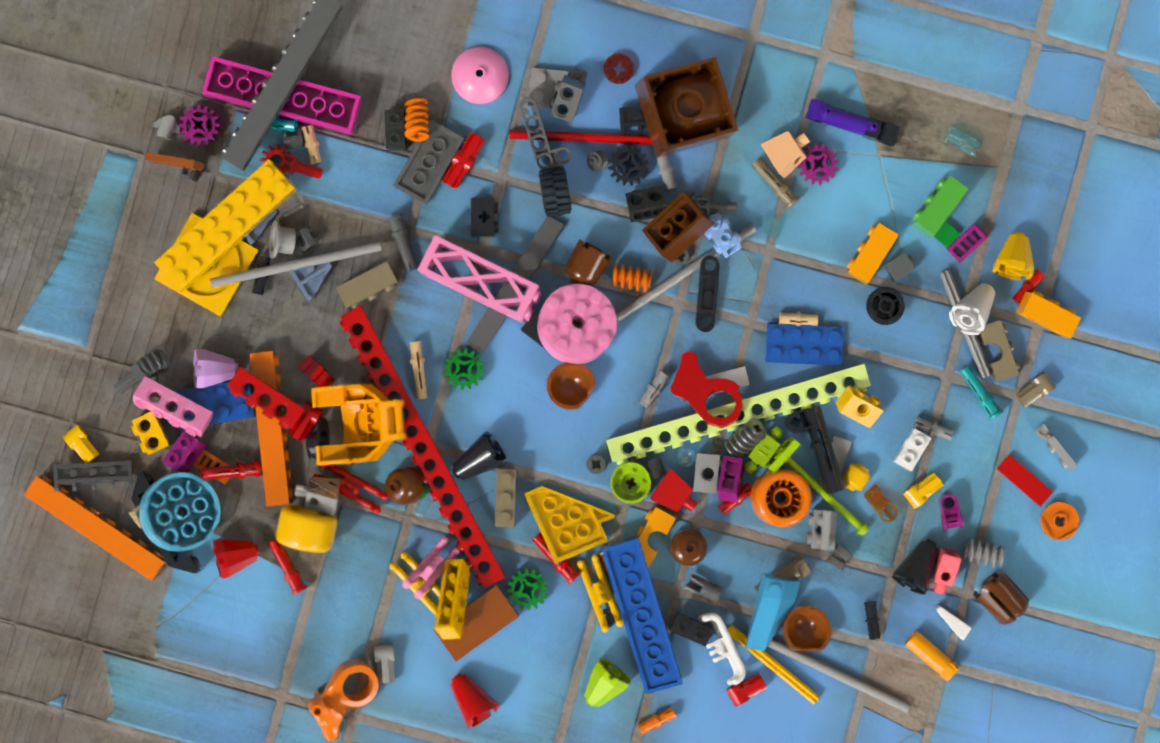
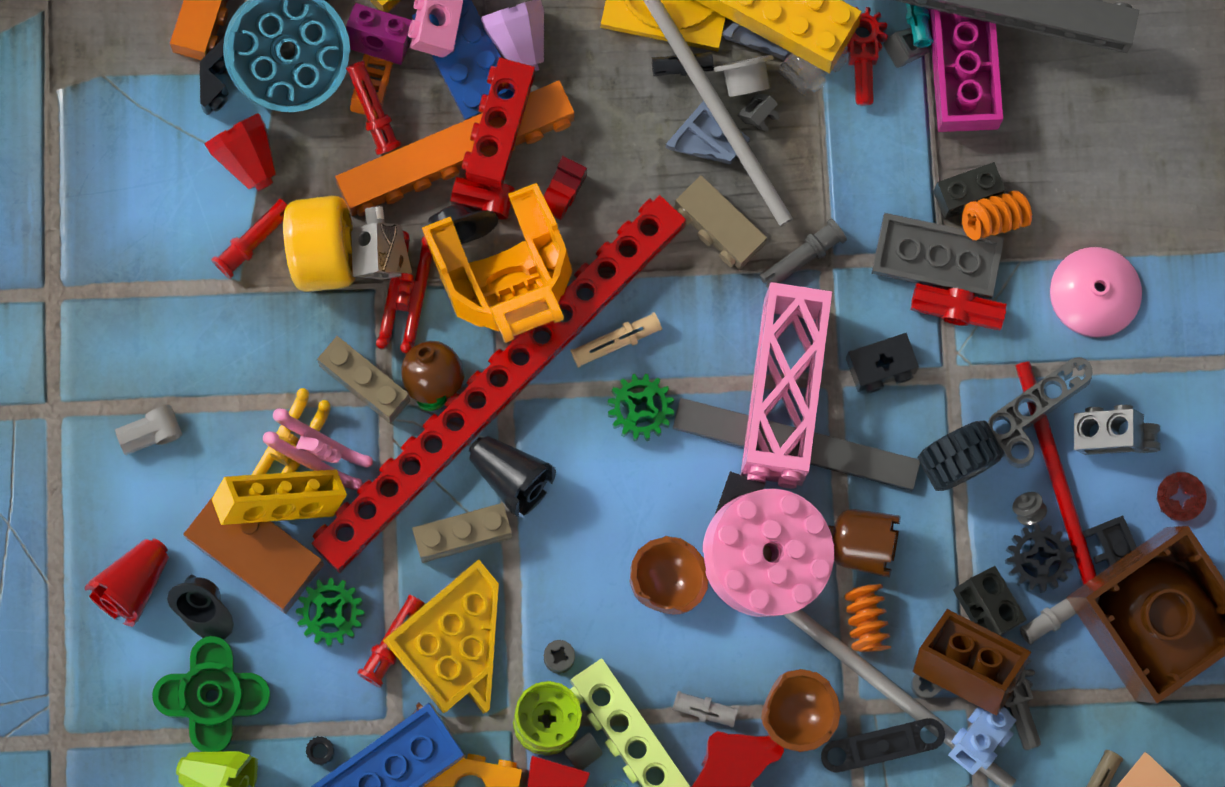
camera: 65 degrees right, 10 degrees down
tan pin [302,125,322,165] -> none
orange animal [308,659,378,742] -> none
light grey wing [528,68,569,108] -> none
yellow piece [577,555,623,632] -> none
none -> green plant [152,636,271,752]
none -> black piece [167,574,234,639]
none -> dark tan brick [317,336,410,424]
none -> dark orange cylinder [761,669,841,752]

